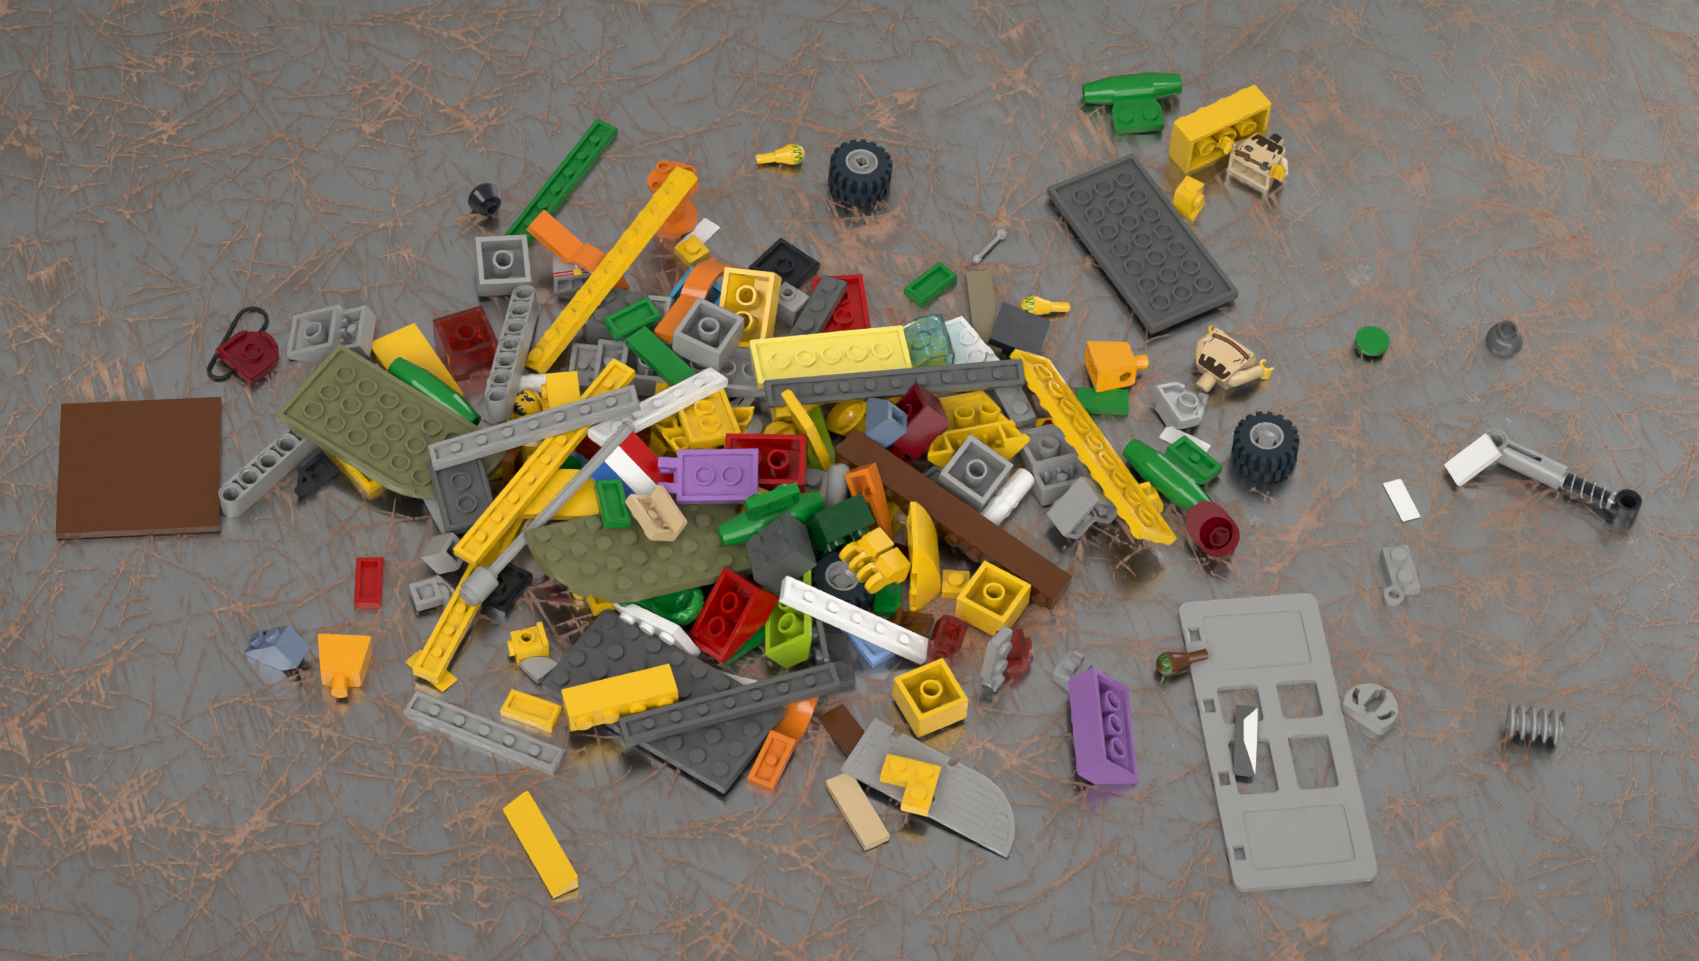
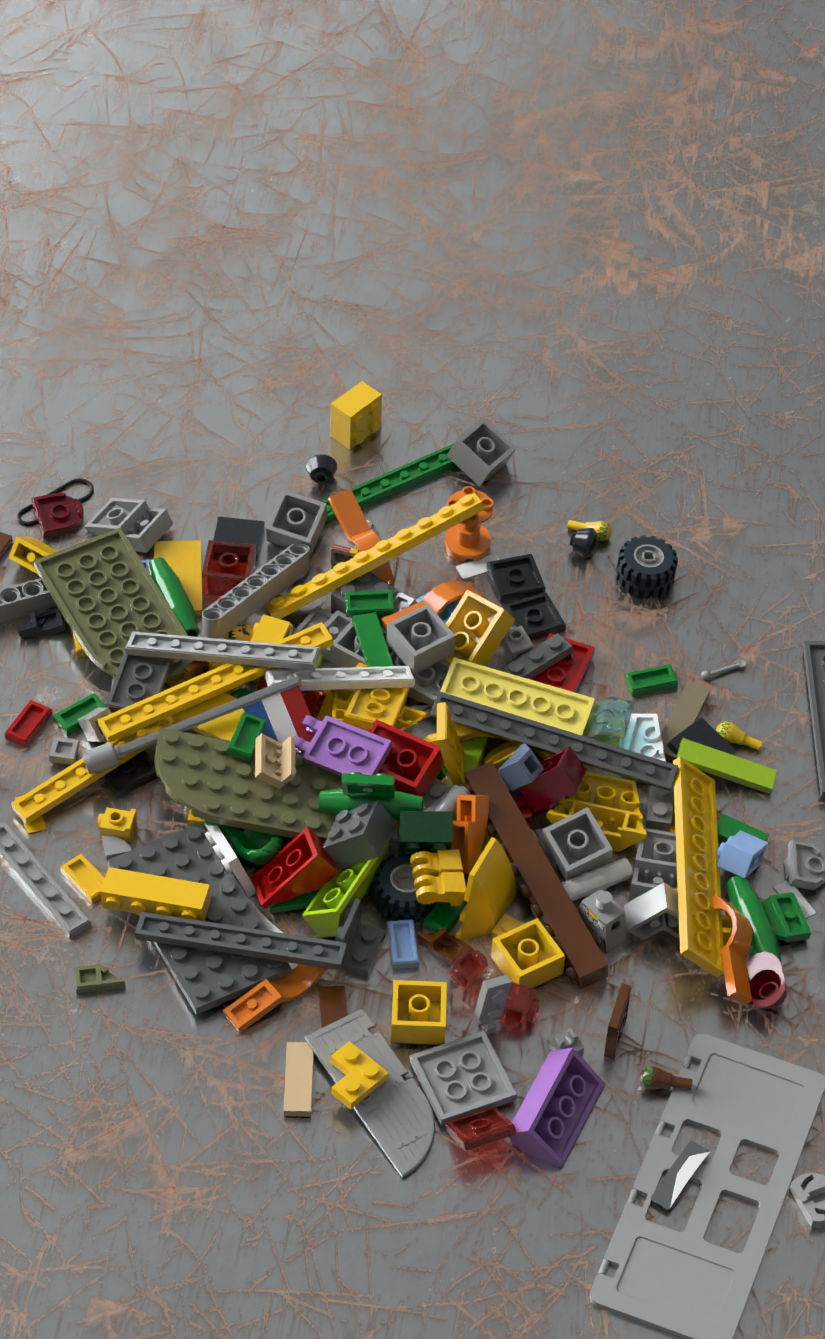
camera: 30 degrees right, 5 degrees down
yellow slope [503,791,579,899] -> none
yellow plate [674,235,710,268] -> none
white tile [779,576,929,665] -> none
light orange torso [1084,341,1148,392] -> none
none -> yellow brick [8,536,58,574]
none -> green tile [53,693,105,736]
none -> olive tile [74,964,125,994]
none -> black tile [211,516,265,561]
none -> yellow brick [330,381,382,449]
none -> light grey plate [410,1031,517,1126]
none -> clear red plate [445,1107,517,1151]
none -> light grey brick [447,418,517,486]
none -> black tile [486,554,546,602]
none -> black cone [569,528,597,559]
none -> light grey torso [578,890,626,954]
none -> reddish brown tile [604,983,631,1058]
none -> lime tile [677,738,777,794]
none -> orange piece [712,894,752,1005]
none -> light blue brick [717,830,768,878]

